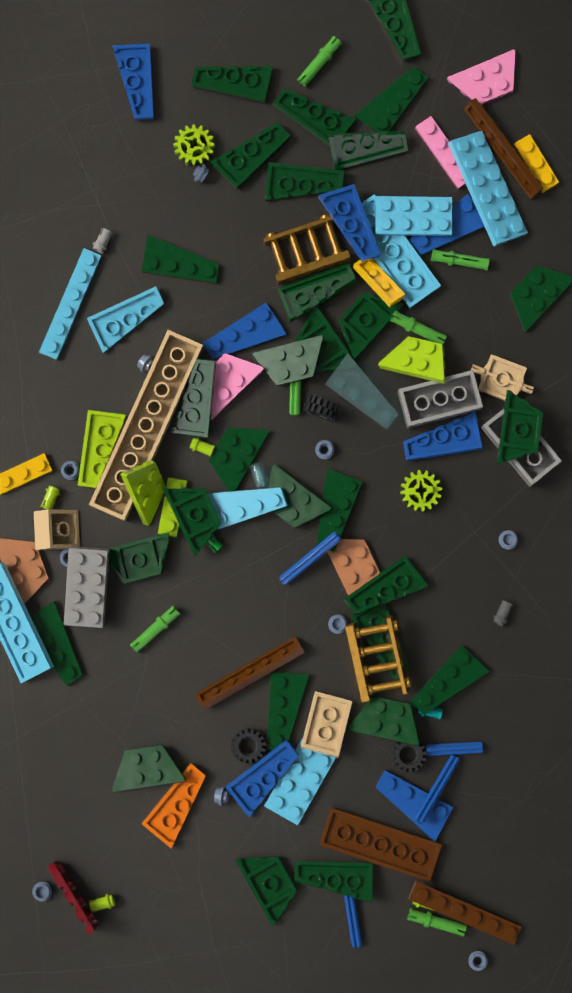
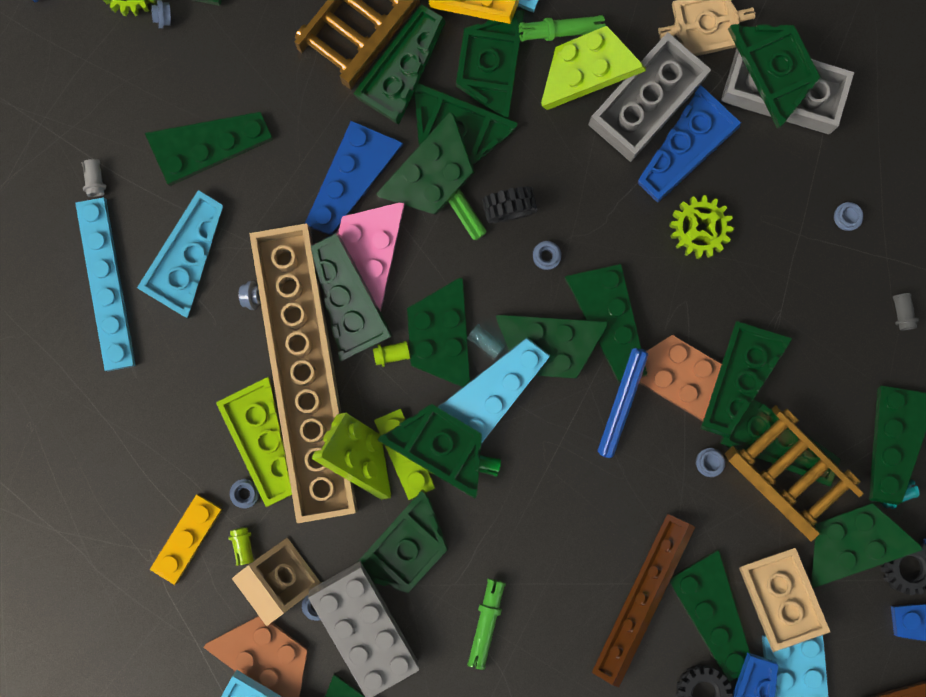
camera: 35 degrees left, 0 degrees up
clear light blue wing [325,353,398,429] -> none

